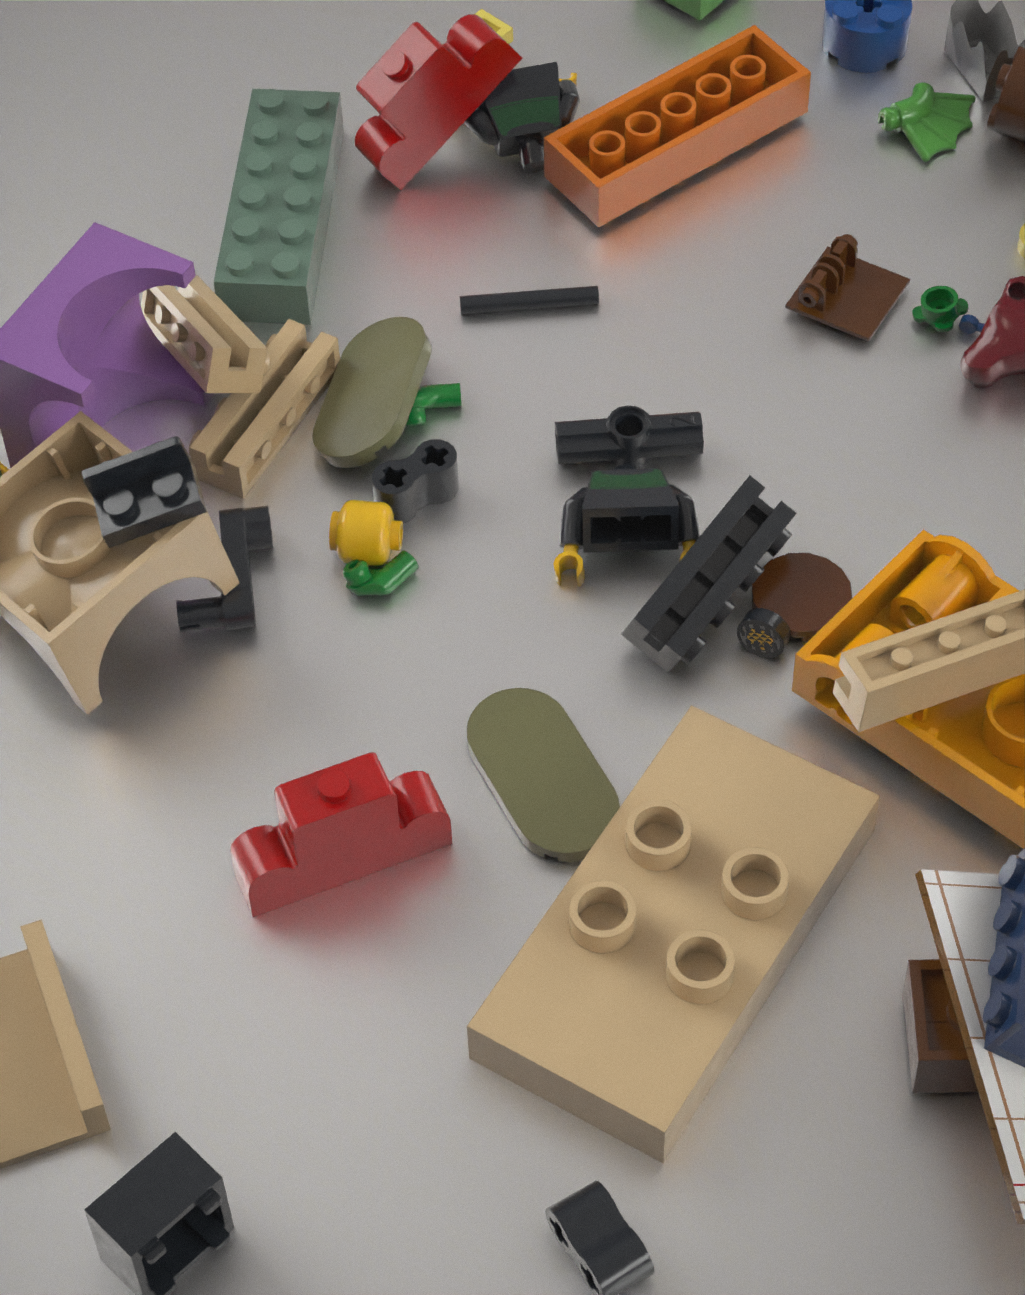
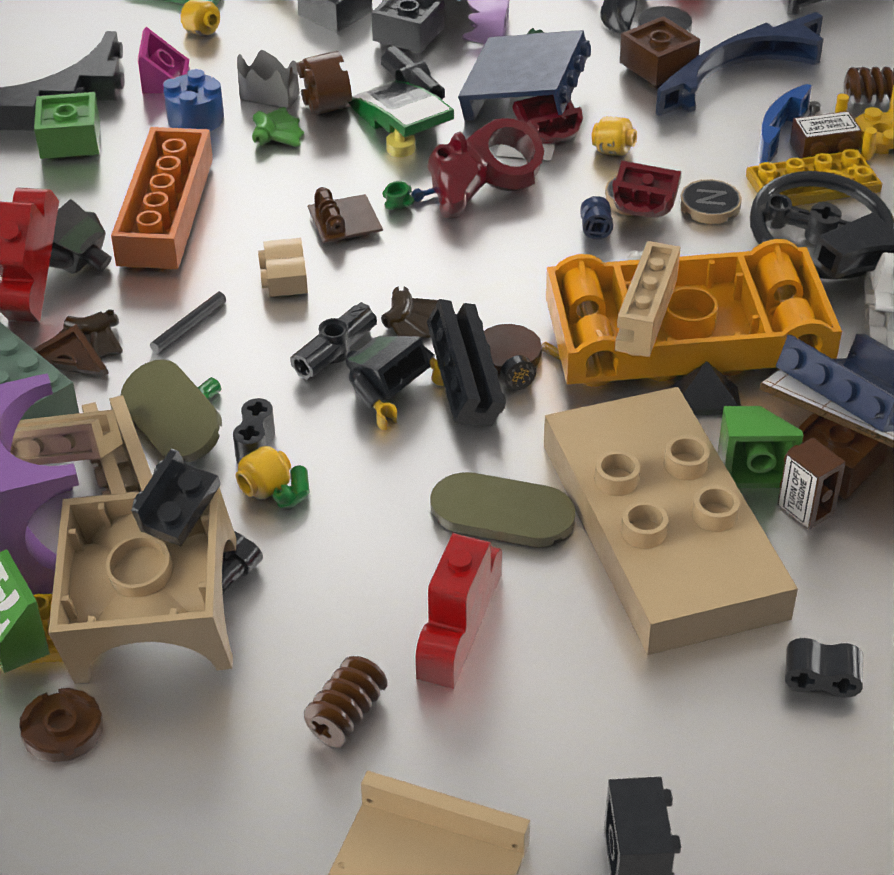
camera: 50 degrees left, 10 degrees down
none -> reddish brown tile [34,324,109,376]
none -> dark brown arm [56,309,123,358]
none -> tan brick [258,238,308,297]
none -> reddish brown piece [304,656,388,748]
none -> dark brown arm [381,286,438,339]
none -> black slope [669,361,741,415]
none -> bright green slope [717,406,803,488]
none -> reddish brown brick [778,437,846,530]

